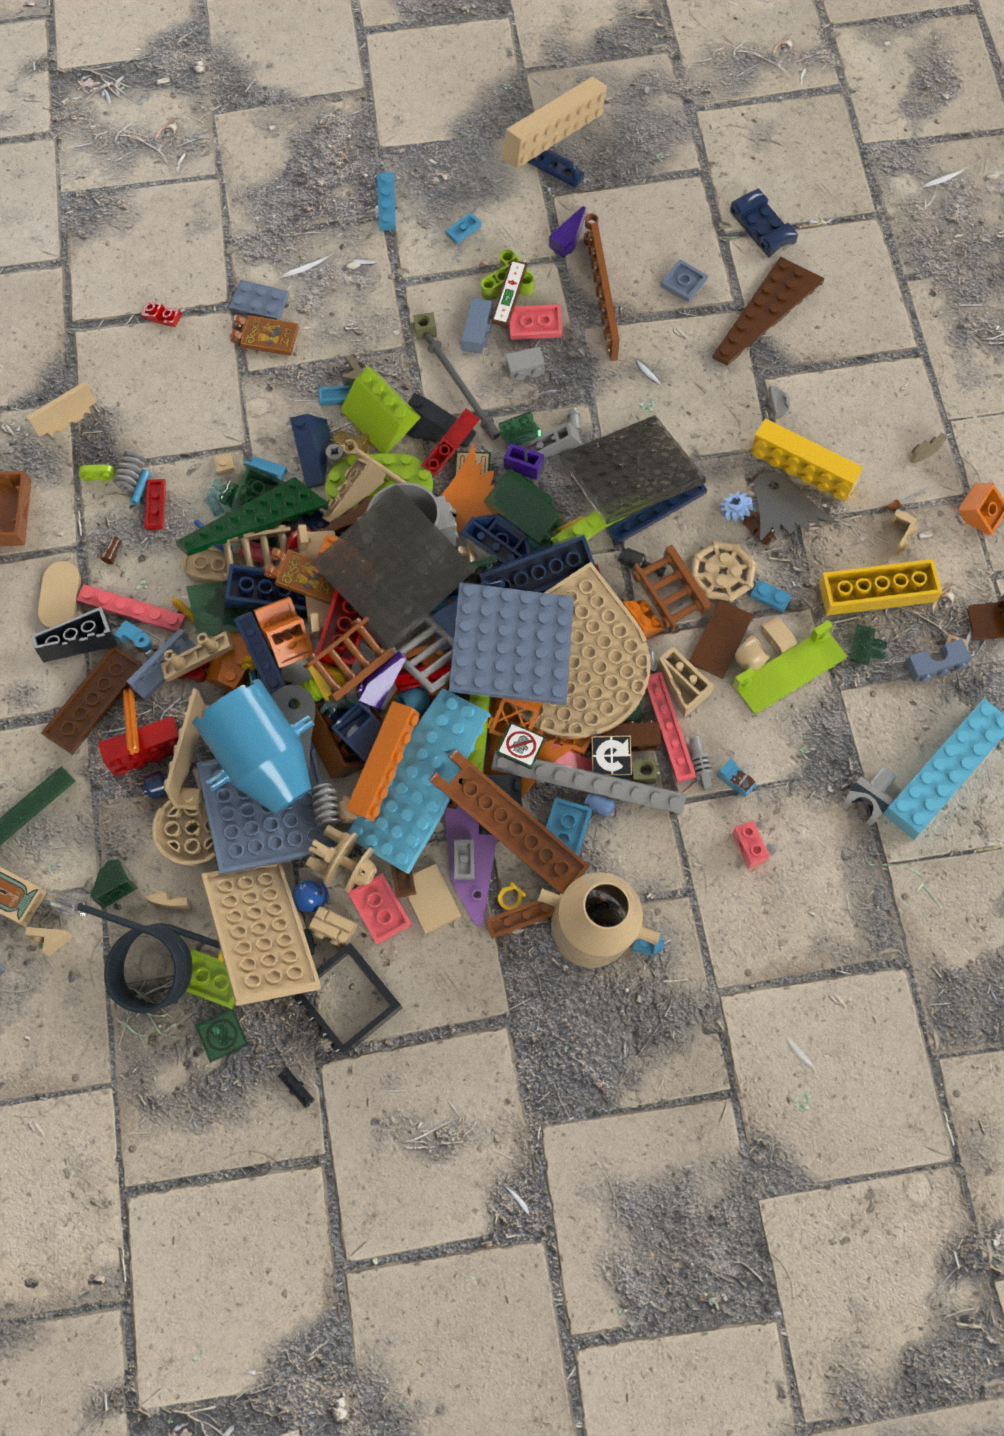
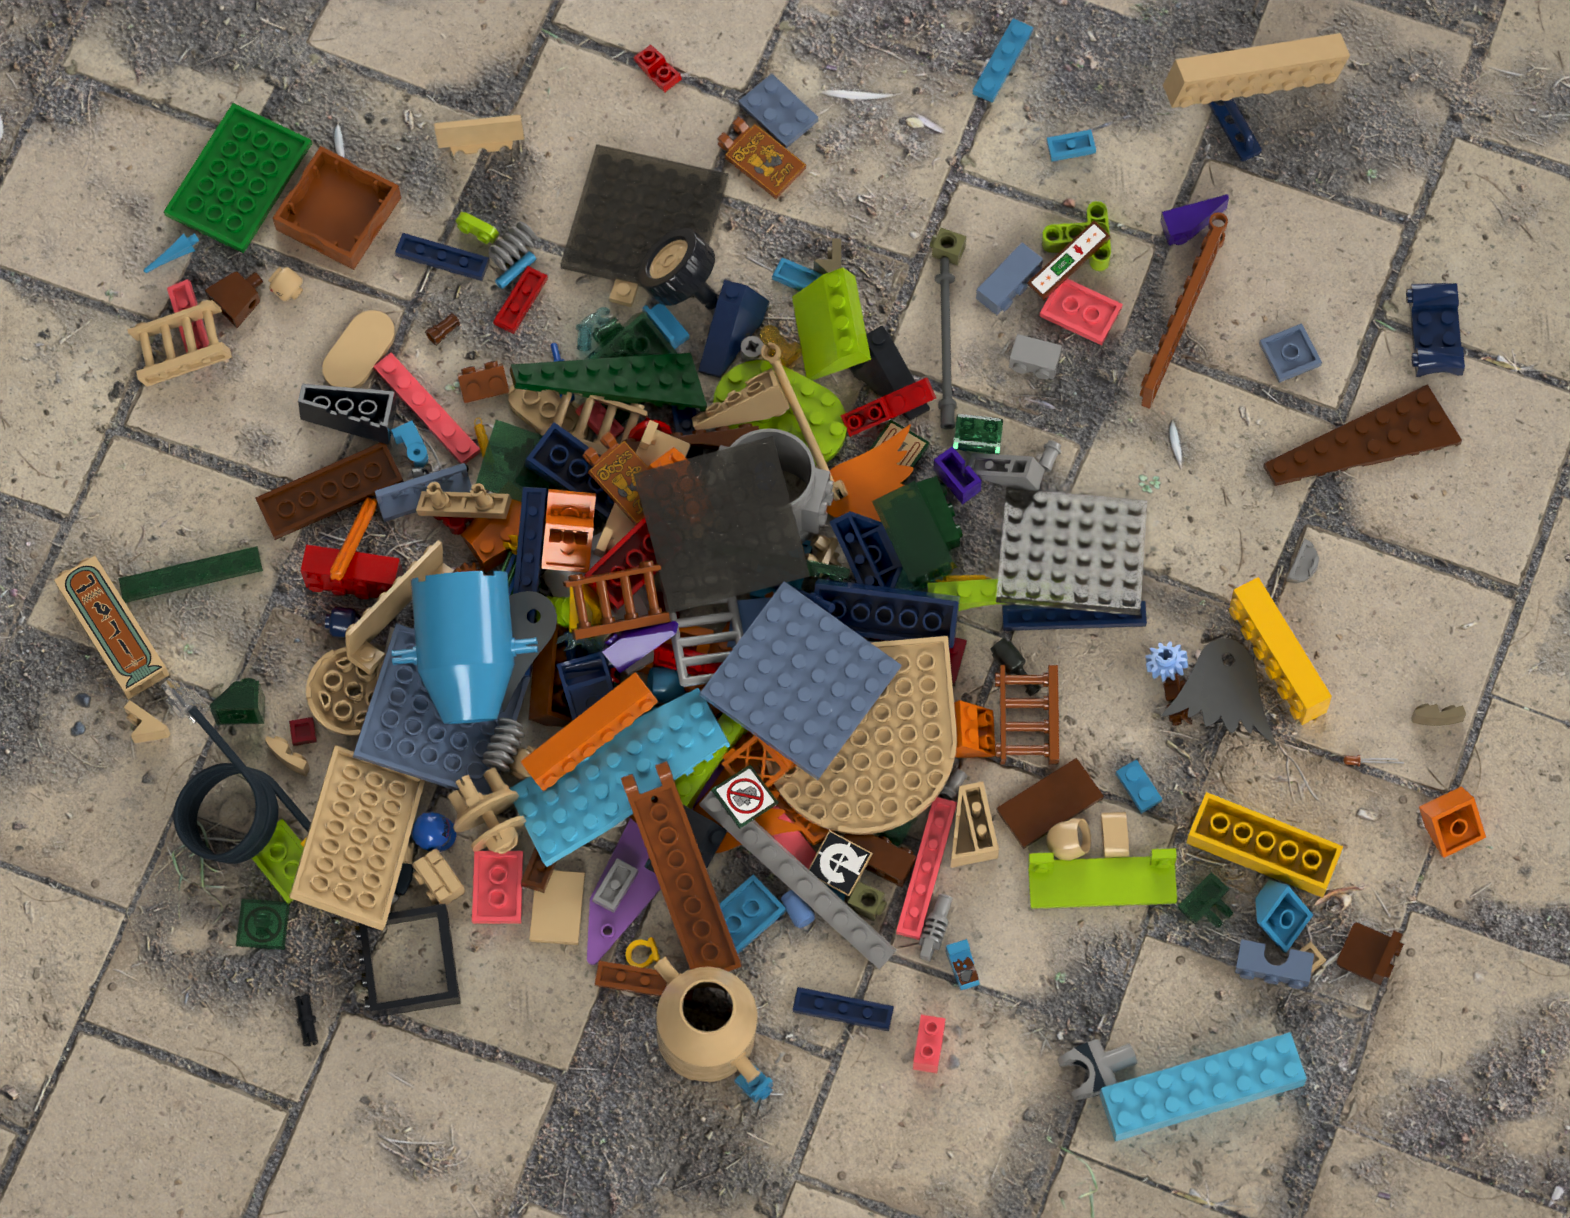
camera: 30 degrees right, 0 degrees up
tan plate [691,540,757,603] -> none
tan bracket [890,509,917,555] -> none
none -> dark red tile [289,717,317,746]
none -> dark blue plate [395,232,490,281]
none -> dark orange bracket [457,361,509,403]
none -> clear smoke plate [560,144,729,298]
none -> black wheel [638,228,719,310]
none -> dark blue tile [792,987,894,1032]
none -> dark azure slope [1255,880,1313,953]

